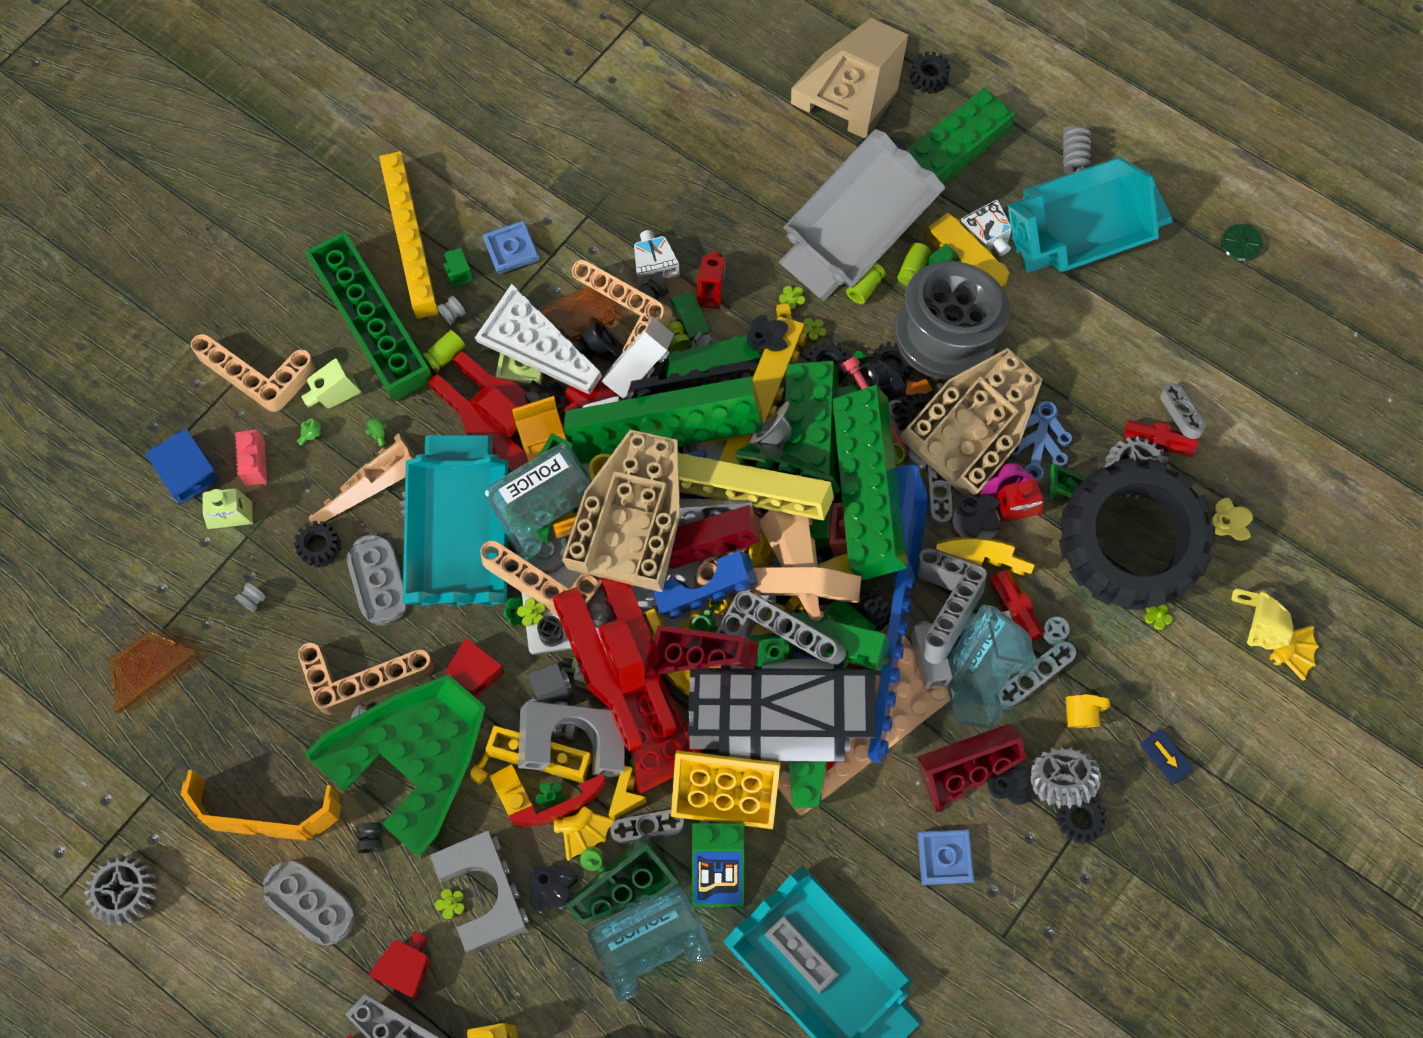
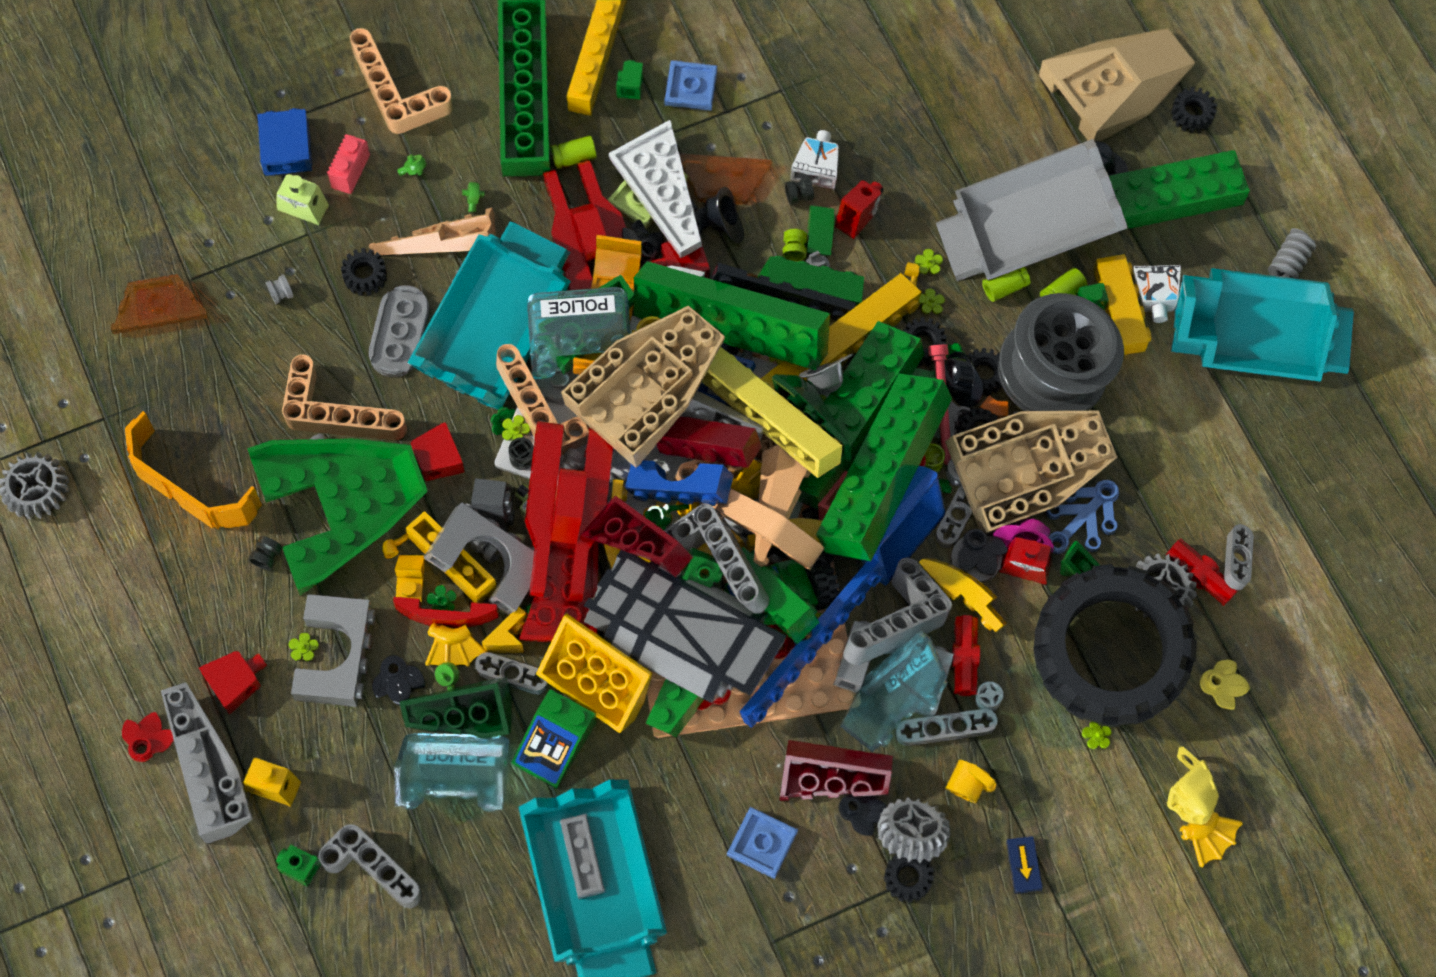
camera: 25 degrees right, 0 degrees up
light grey tile [263,861,355,945] -> none
yellowish green torso [301,358,361,408] -> none
light grey wheel [437,296,466,325] -> none
light nougat beam [572,260,672,352] -> none
white wedge [602,316,674,399] -> none
black plate [747,315,788,352] -> none
dark green wheel [1221,224,1263,261] -> none

